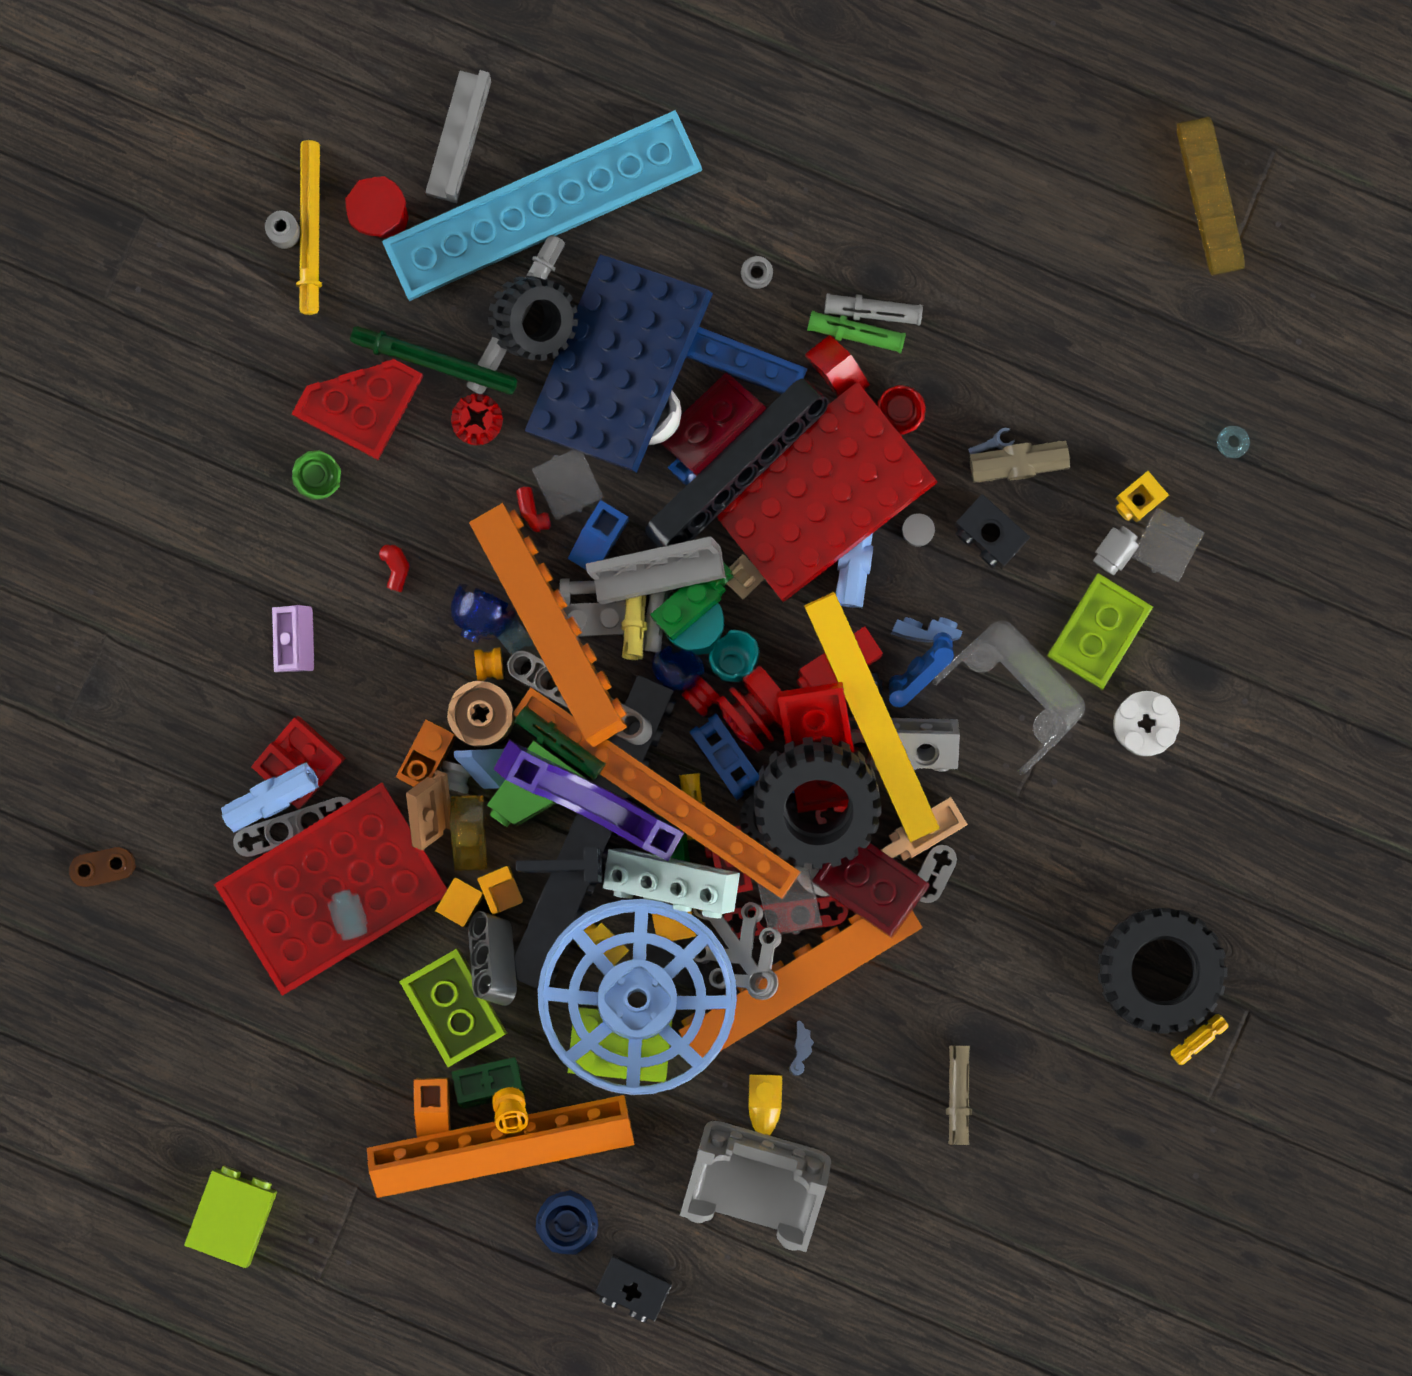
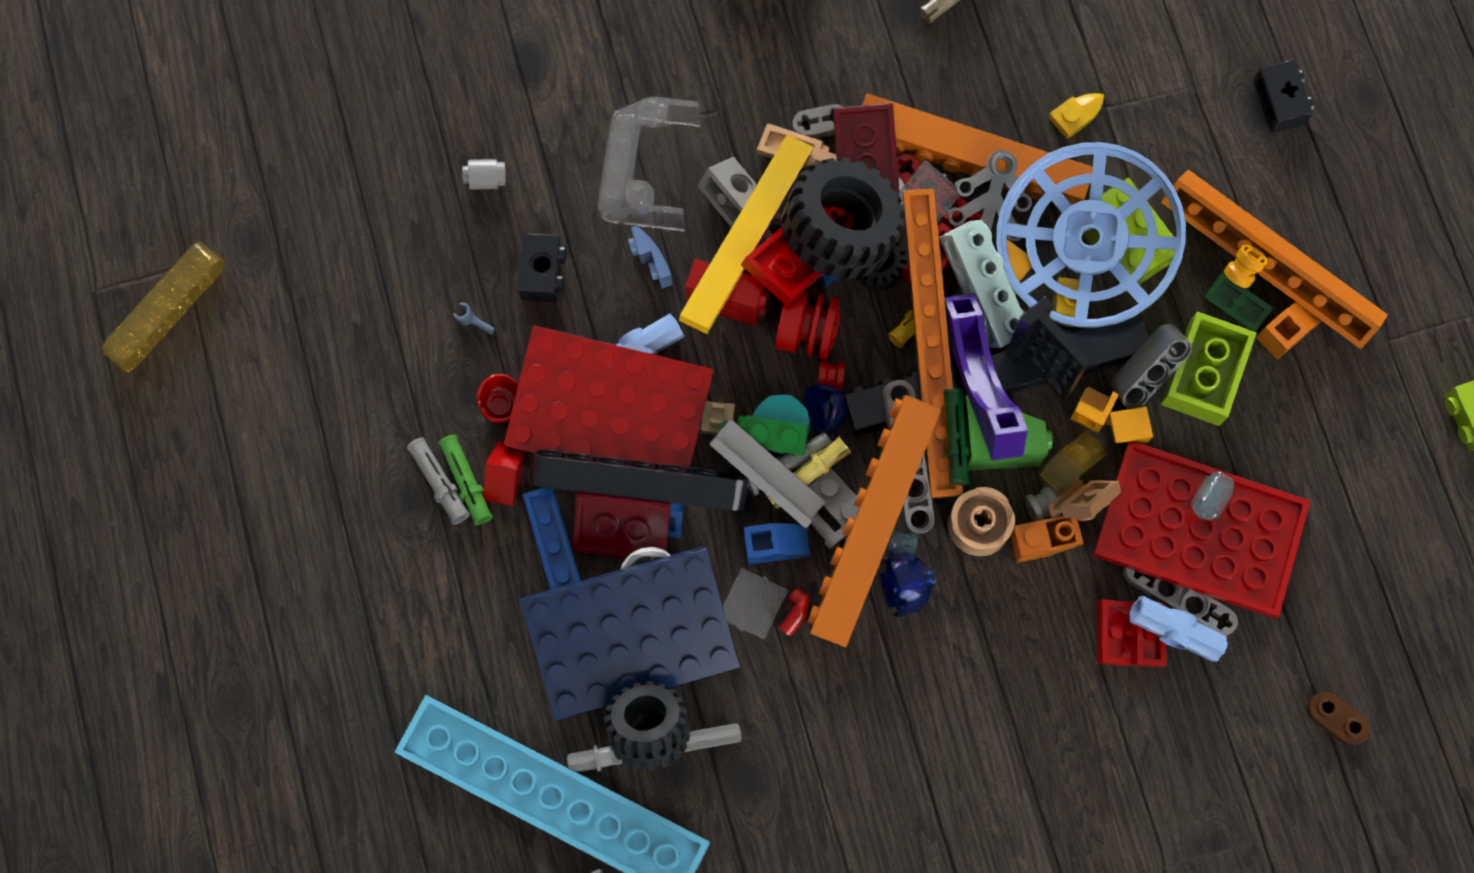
camera: 125 degrees left, 10 degrees down
lavender slope [272,605,314,672] -> none
red plate [292,359,423,460] -> none
bright green hair [292,450,341,500] -> none
dark green axle [350,326,517,395] -> none
red arm [379,545,410,593] -> none
red gear [451,393,503,445] -> none
medium blue slope [454,748,527,789] -> none
light orange wheel [474,647,504,681] -> none
dark blue hat [536,1190,598,1254] -> none
light grey windscreen [680,1121,831,1252] -> none
blue plate [689,713,759,801] -> none
teal hair [709,630,760,682] -> none
light grey plate [741,256,773,289] -> none
sand blue piece [789,1020,814,1076] -> none
blue plate [888,632,954,707] -> none
light grey tile [902,513,935,547] -> none
dark tan piece [969,441,1070,483] -> none
lime tile [1047,573,1153,690] -> none
white plate [1113,691,1180,756] -> none
yellow brick [1115,471,1169,523] -> none
clear piece [1131,507,1205,583] -> none
clear light blue plate [1217,426,1250,458] -> none

